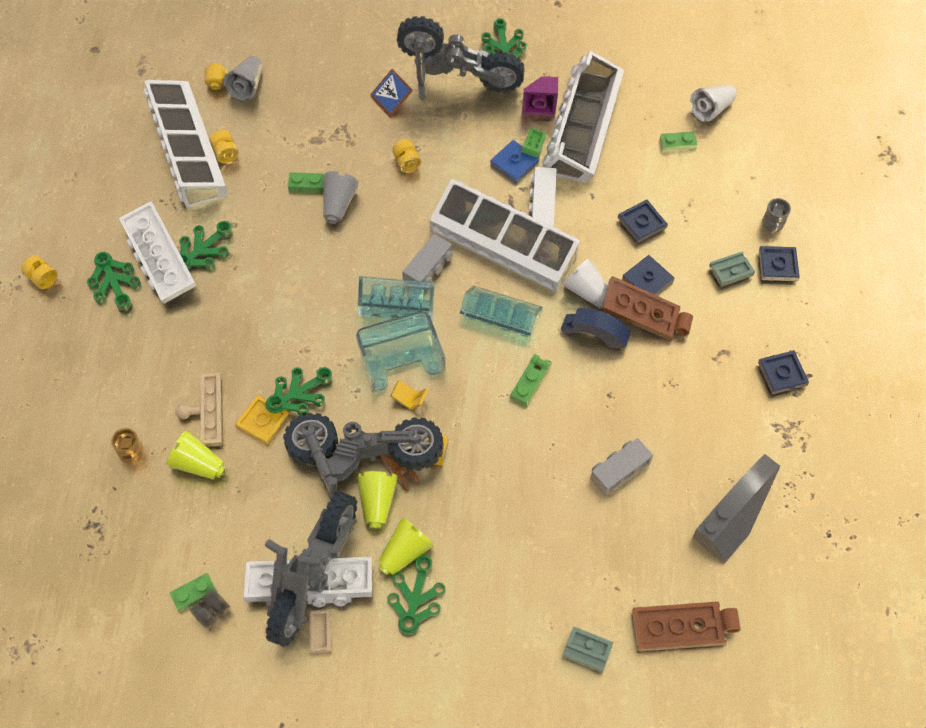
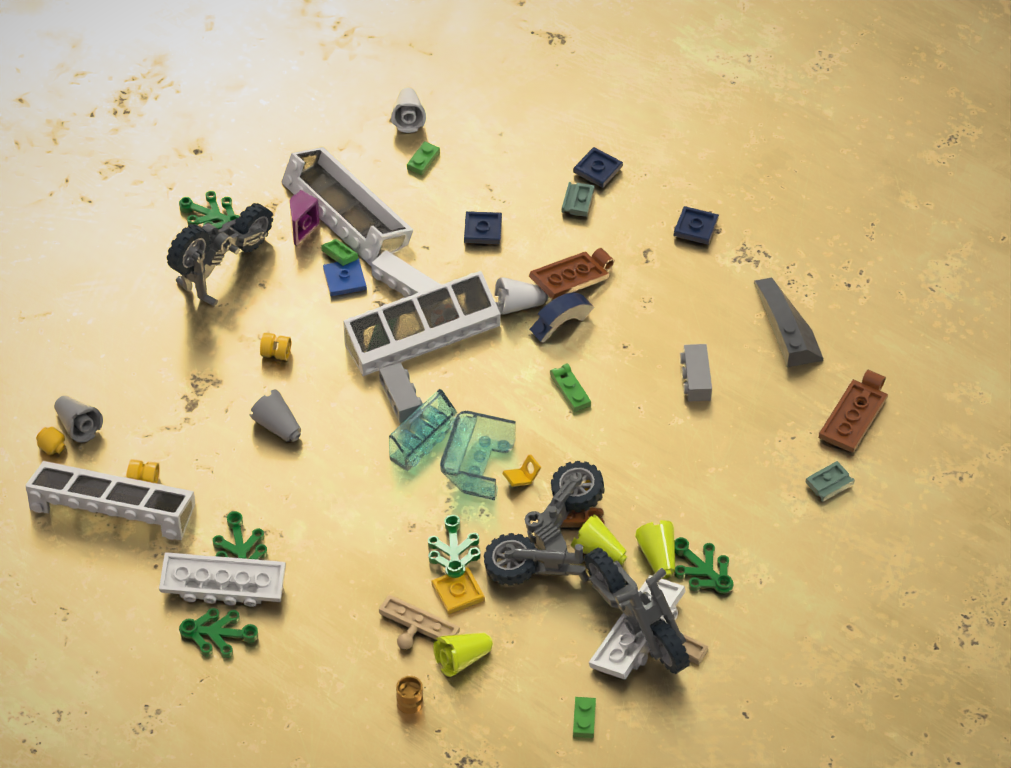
camera: 55 degrees left, 10 degrees down
yellow wheel [21,255,58,289] -> none
clear smoke wheel [189,589,230,630] -> none
bright green plate [288,172,325,192] -> none
piece [370,69,413,116] -> none
clear light blue slope [459,285,543,337] -> none
dark blue plate [622,255,675,295] -> none
dark grey wheel [762,198,791,231] -> none

